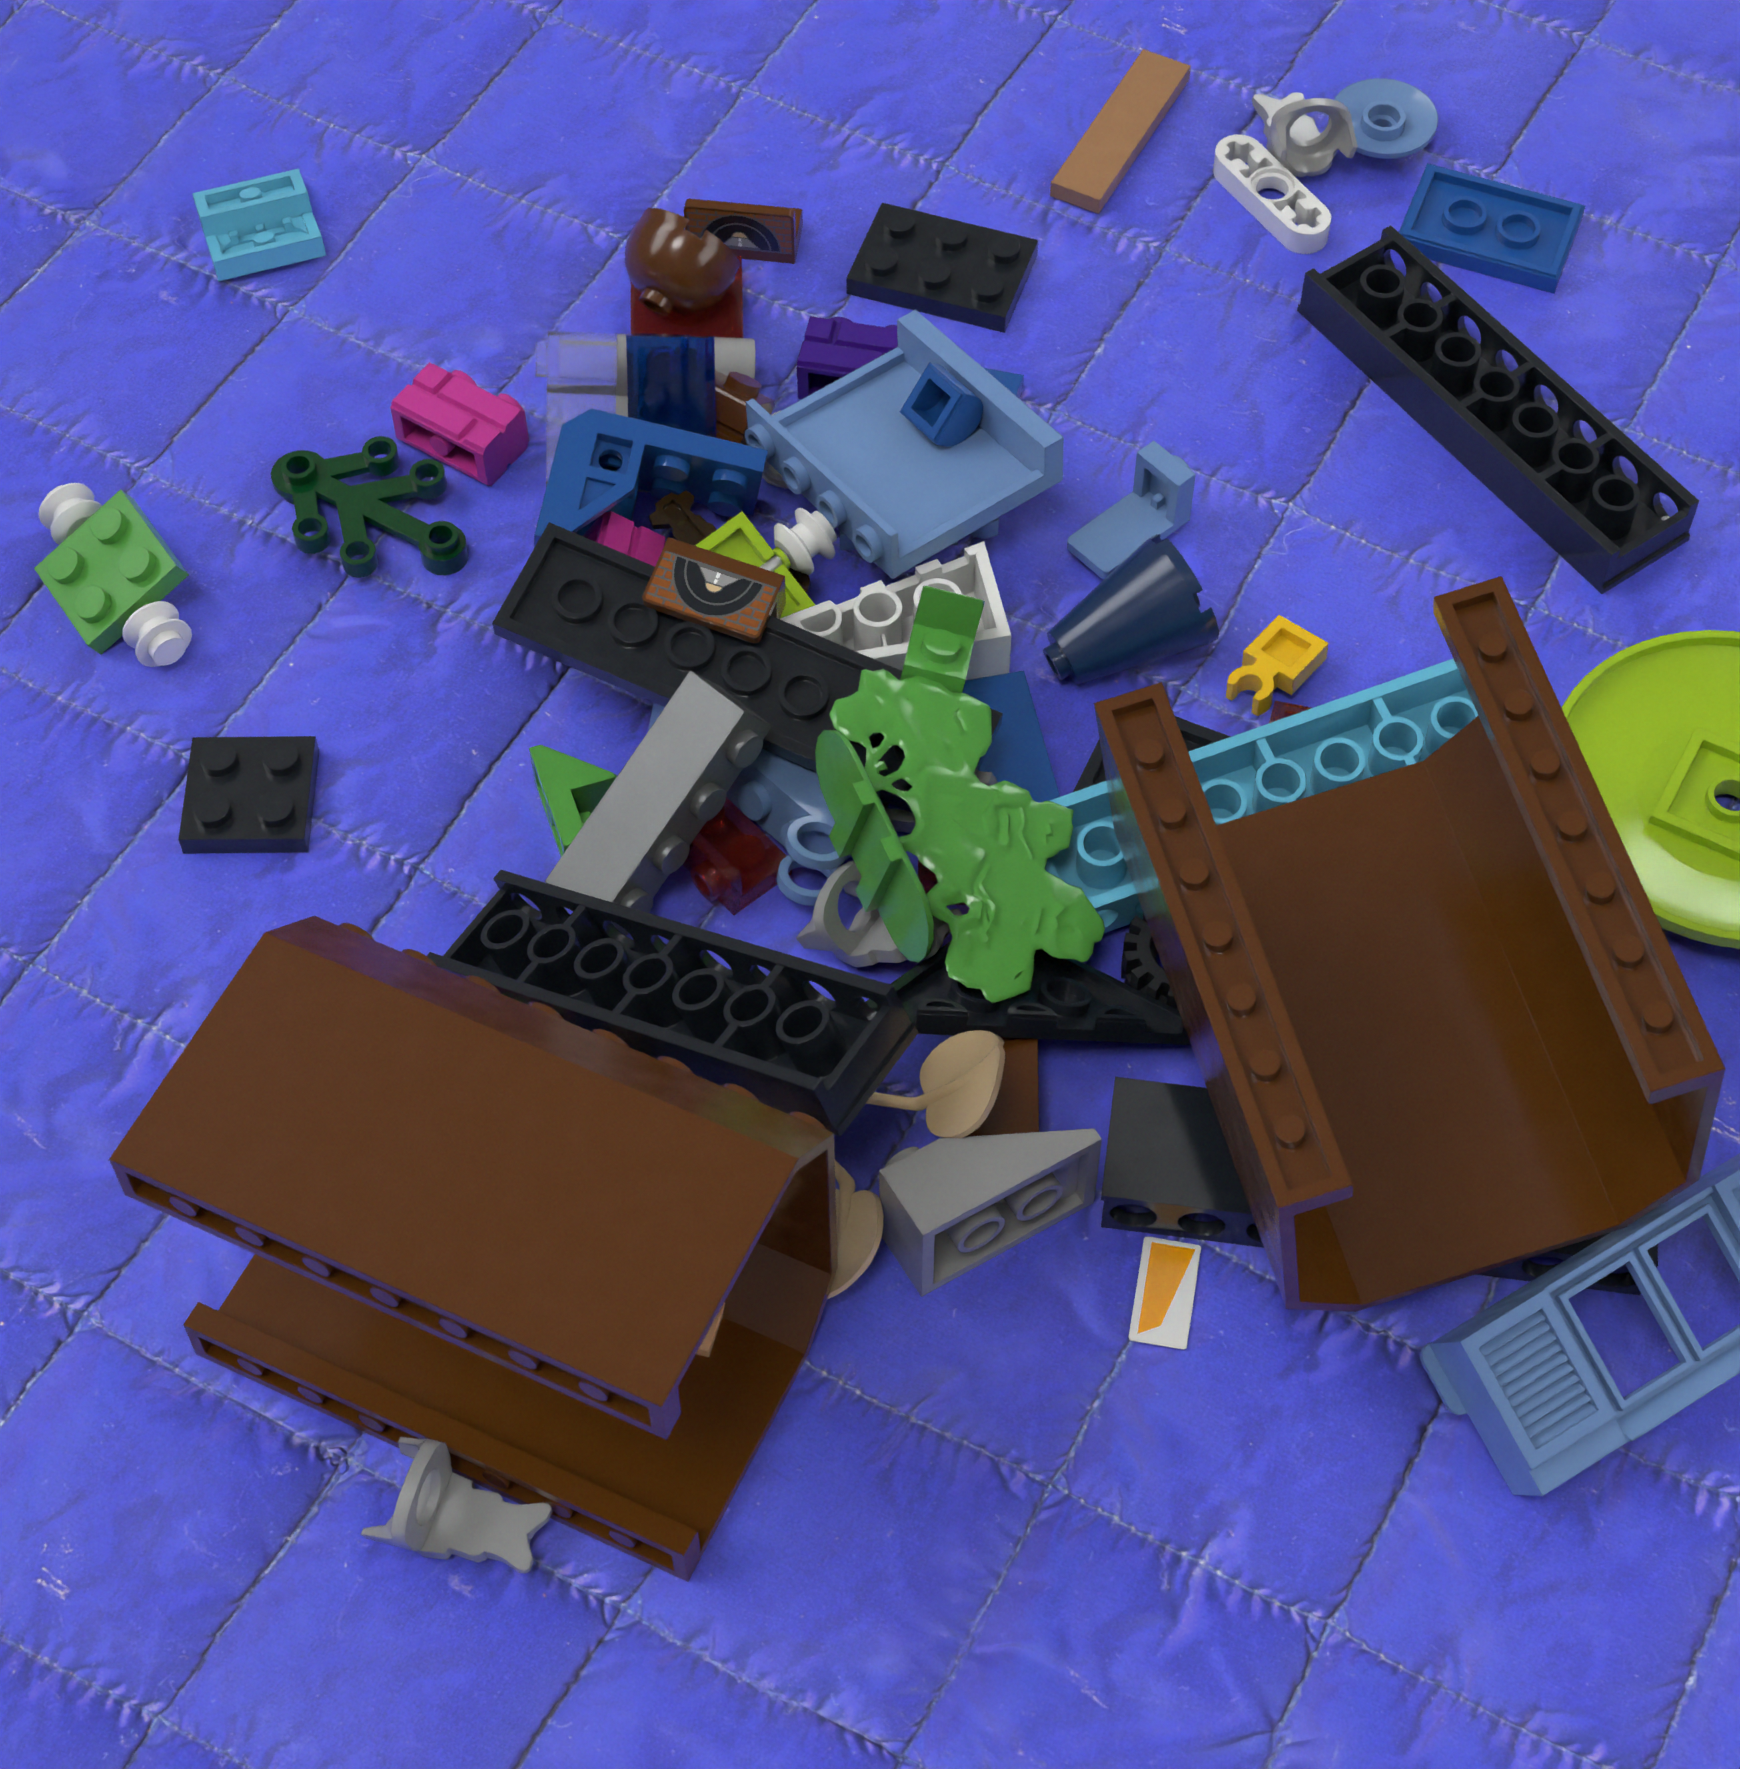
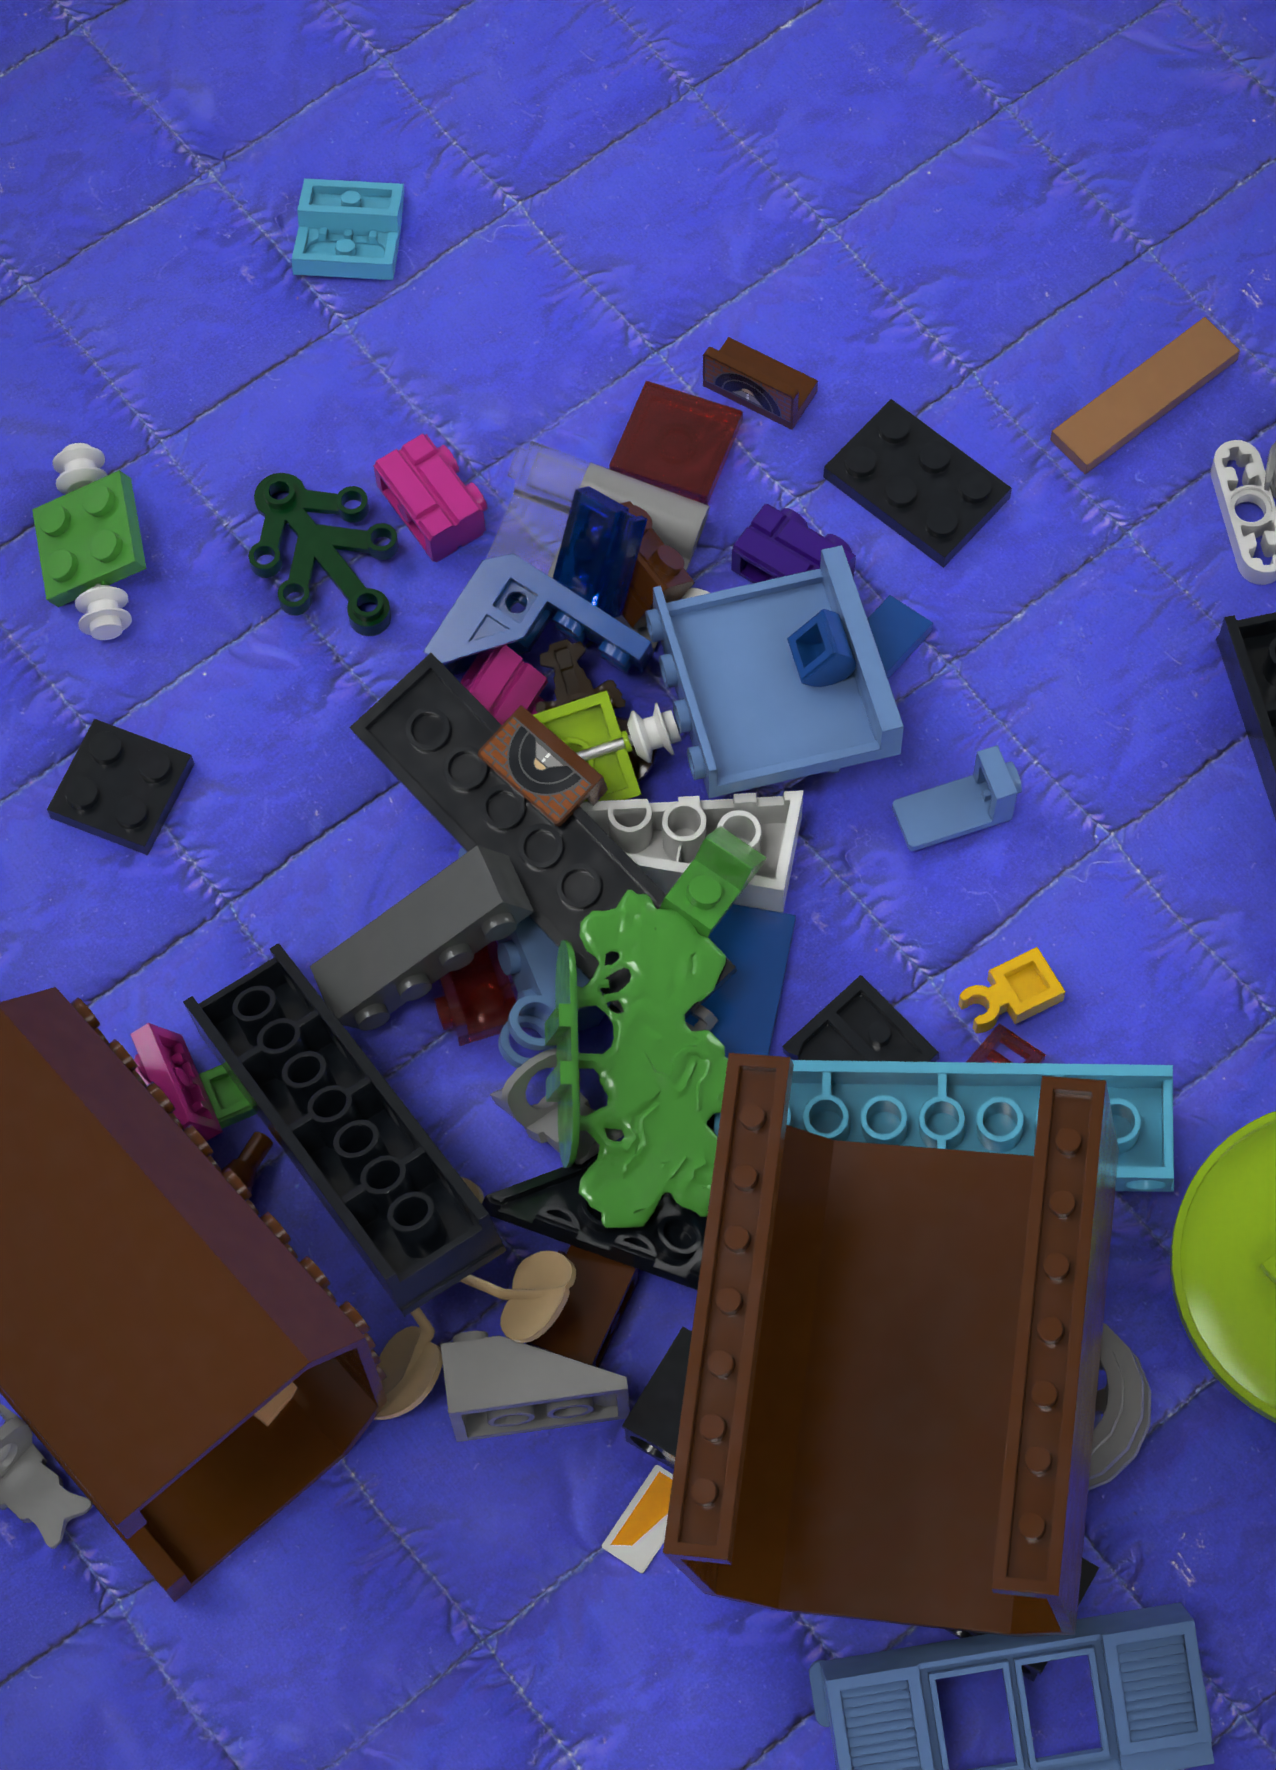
camera: 25 degrees right, 10 degrees up
bright green slope [529,745,617,857] -> none
reddish brown cylinder [625,208,740,317] -> none
dark blue cone [1043,534,1219,685] -> none

